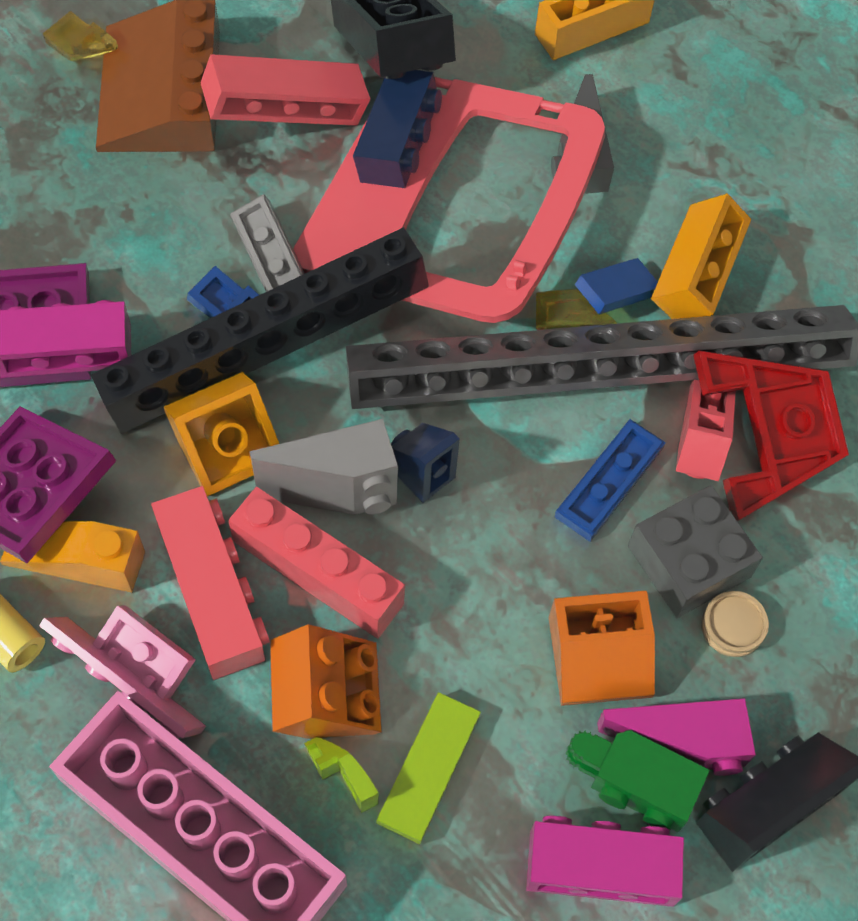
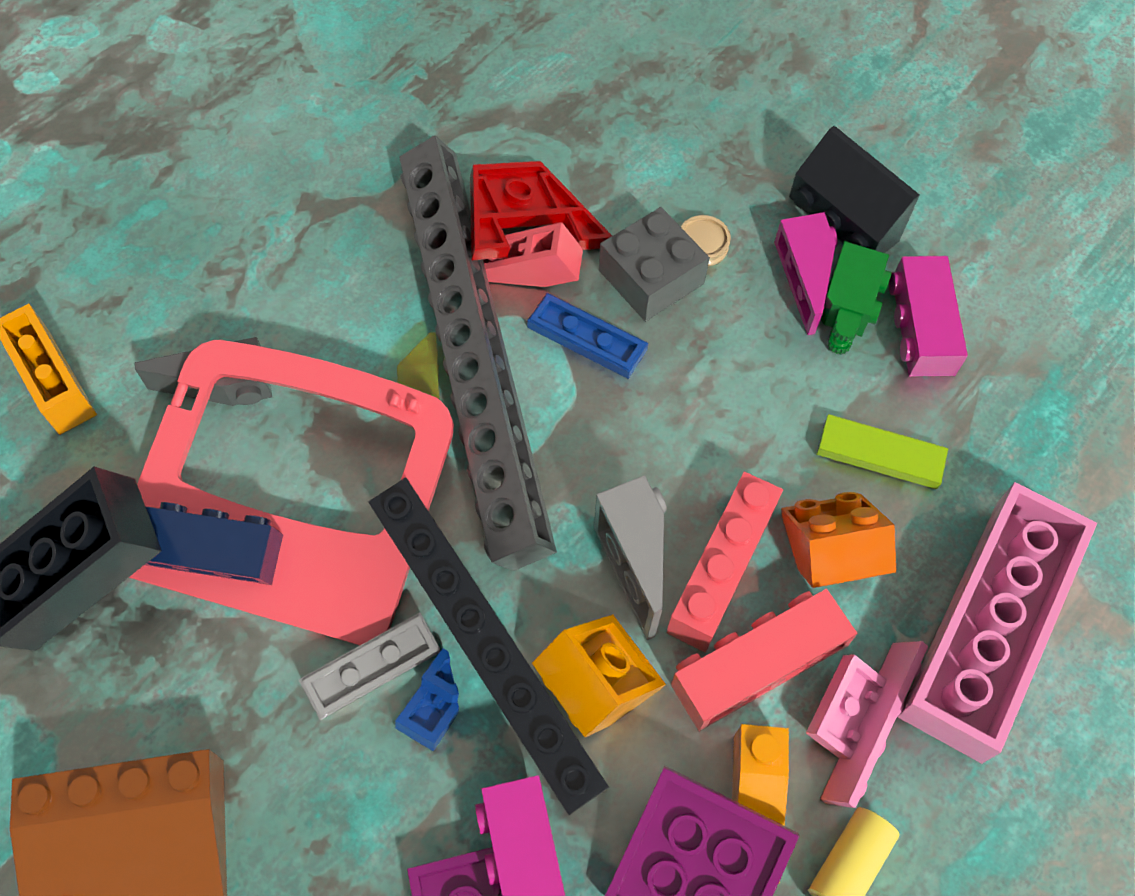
camera: 95 degrees left, 0 degrees up
coral brick [200,54,370,126] -> none
lime slope [304,737,379,813] -> none
dark blue slope [391,423,460,503] -> none
orange slope [548,591,655,706] -> none
blue tile [575,258,658,315] -> none
light orange brick [651,193,751,319] -> none

